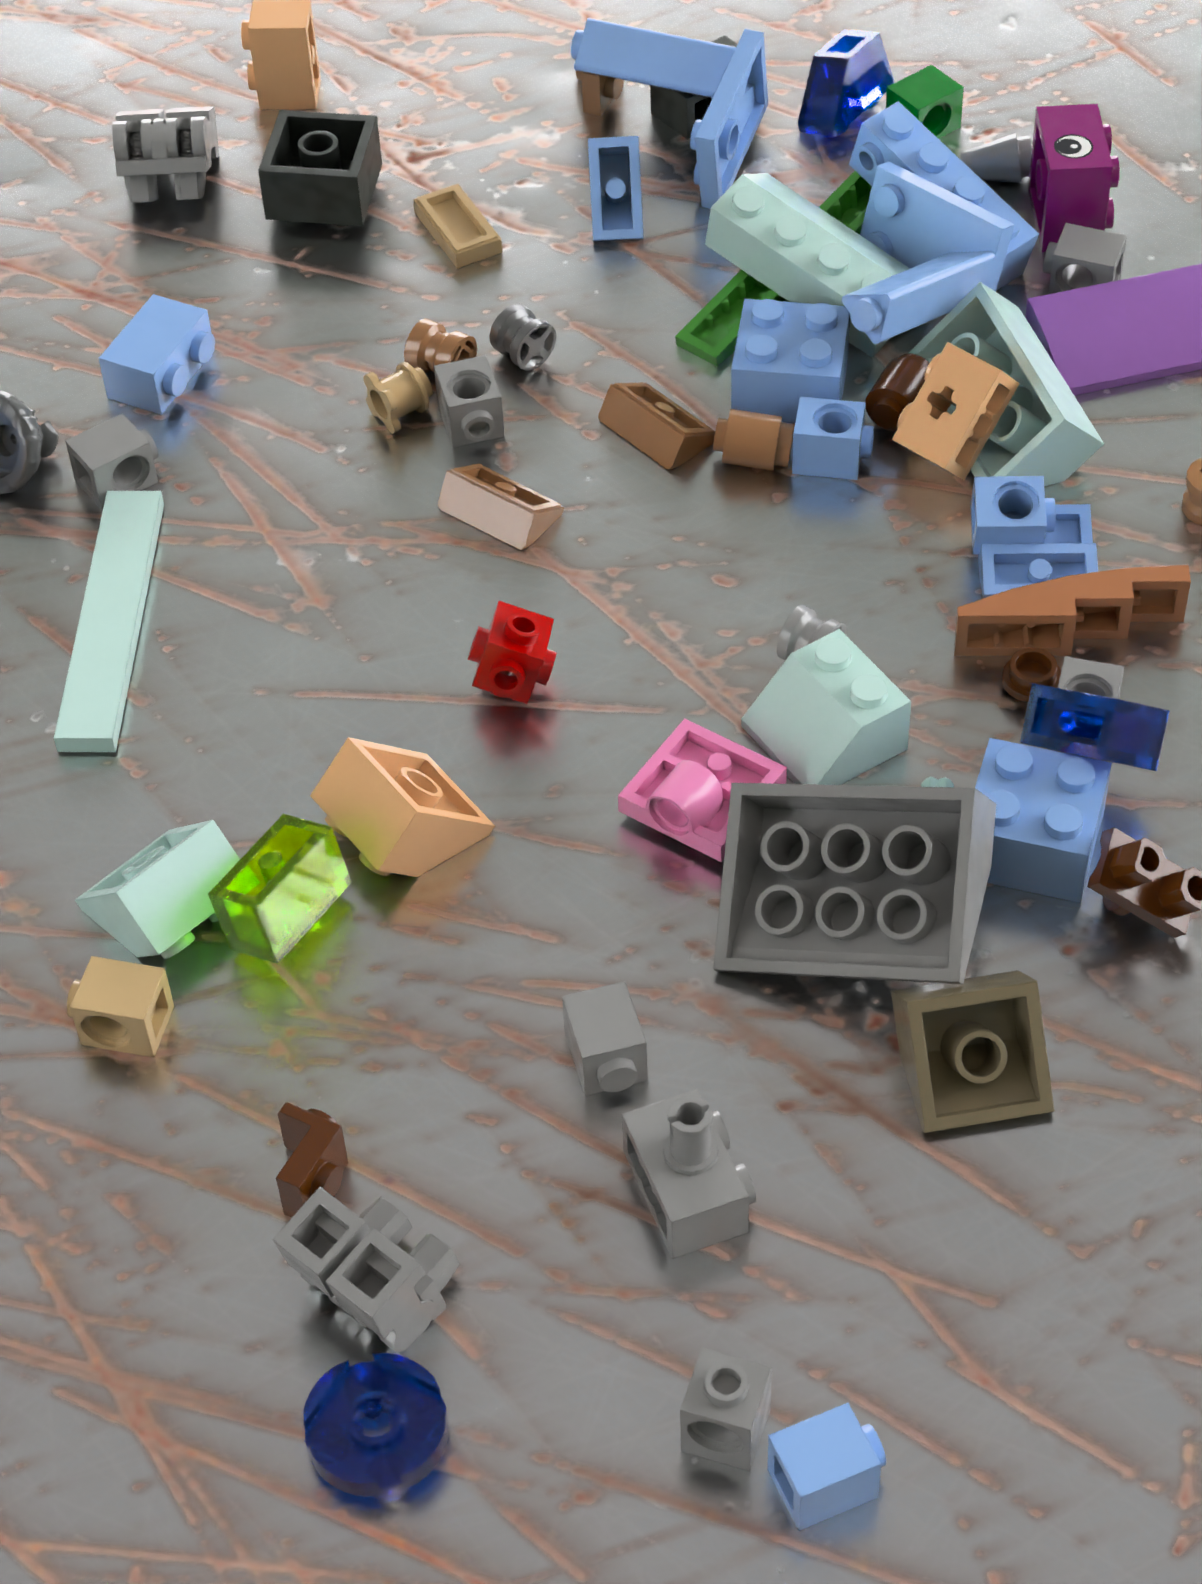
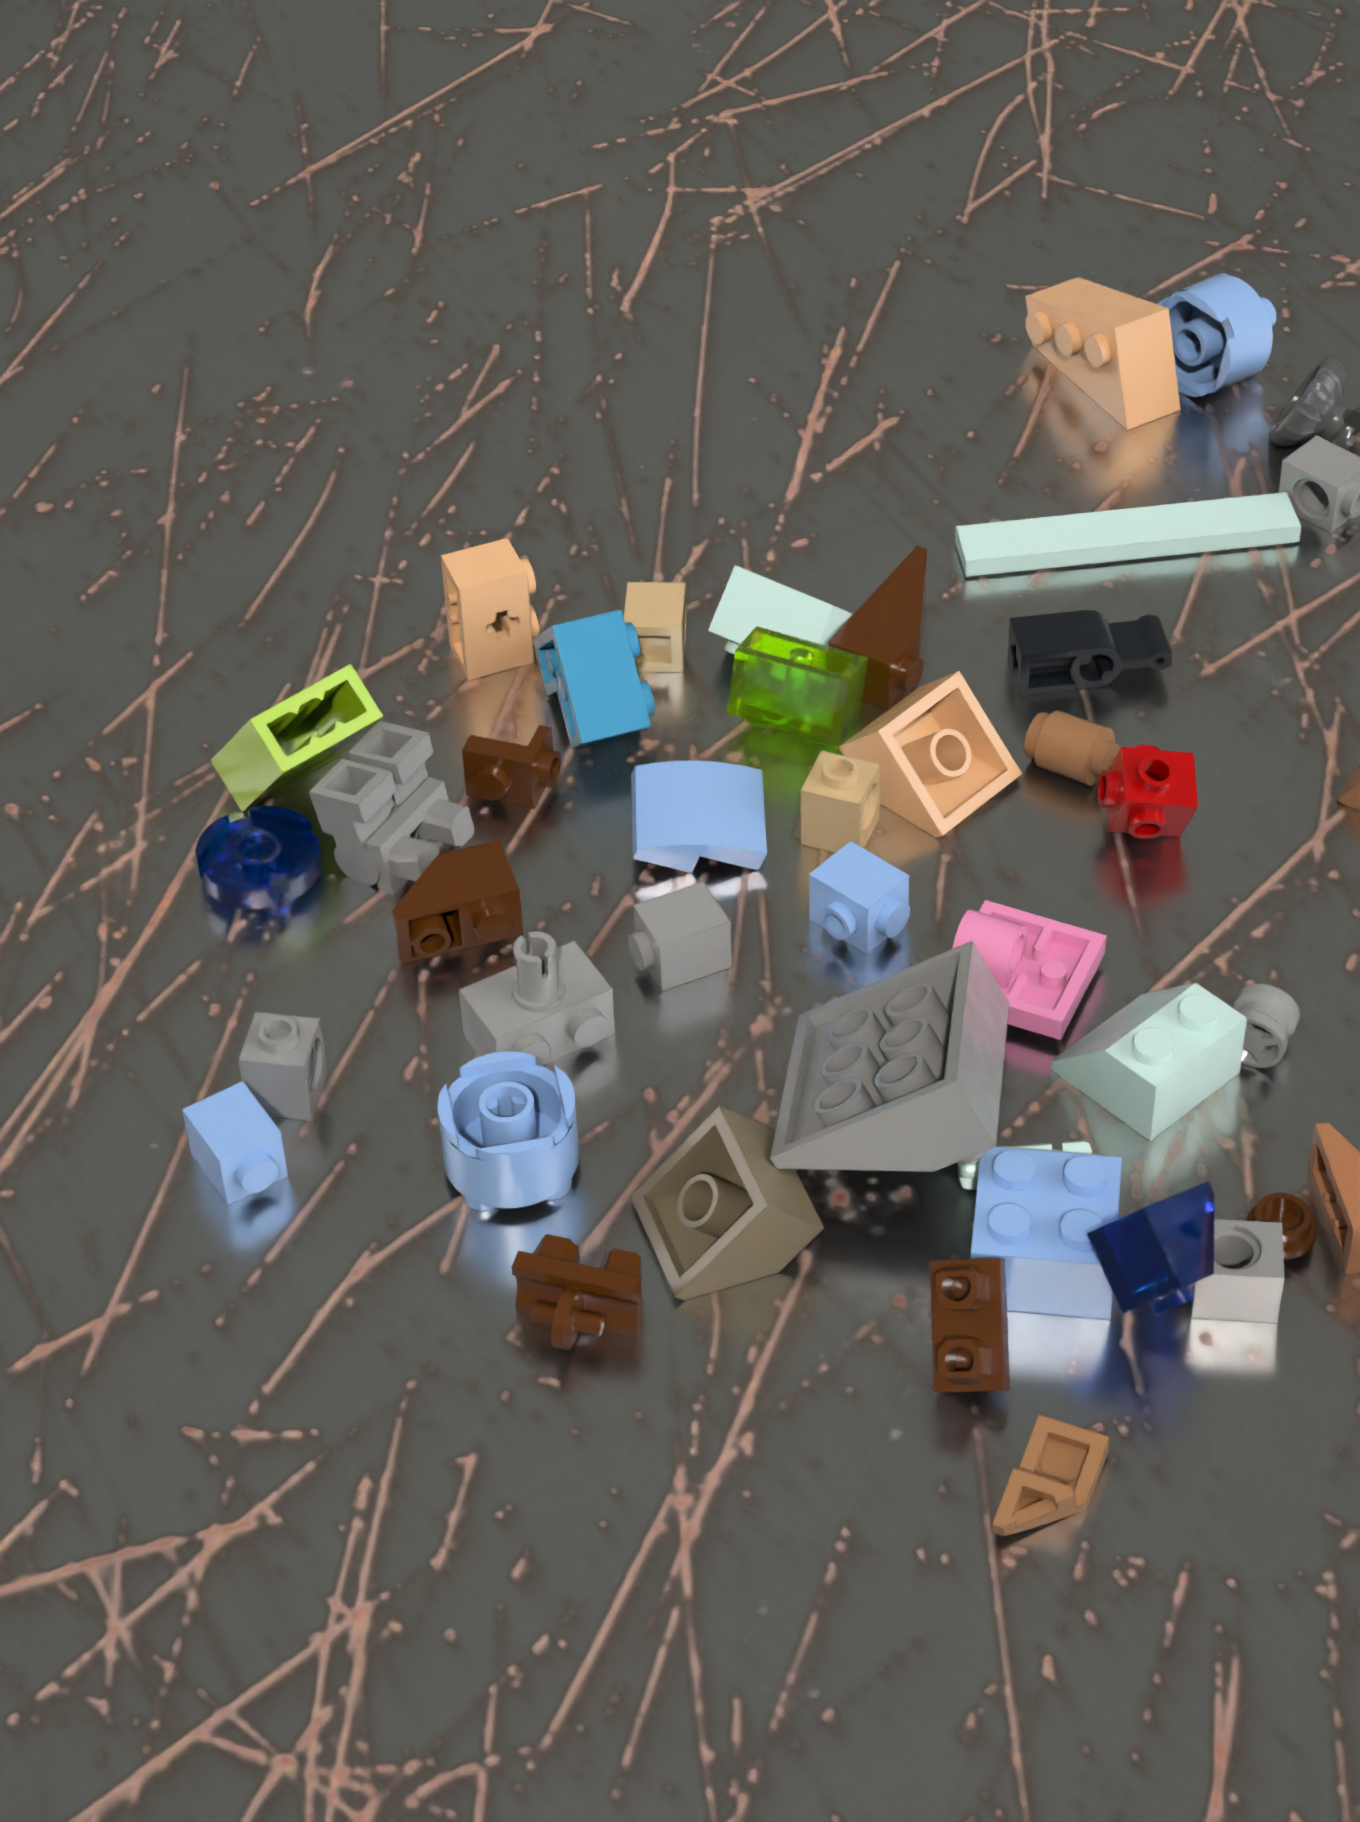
camera: 80 degrees right, 5 degrees down
none -> lime brick [210,664,383,812]
none -> reddish brown slope [392,840,524,964]
none -> light blue brick [437,1051,579,1212]
none -> light nougat brick [441,538,540,681]
none -> reddish brown hips [512,1234,643,1351]
none -> dark azure brick [532,609,655,749]
none -> light blue slope [631,760,767,873]
none -> tan brick [800,751,880,853]
none -> light blue brick [809,841,910,955]
none -> reddish brown slope [828,546,927,710]
none -> black piece [1008,610,1172,696]
none -> medium nougat brick [1024,710,1120,786]

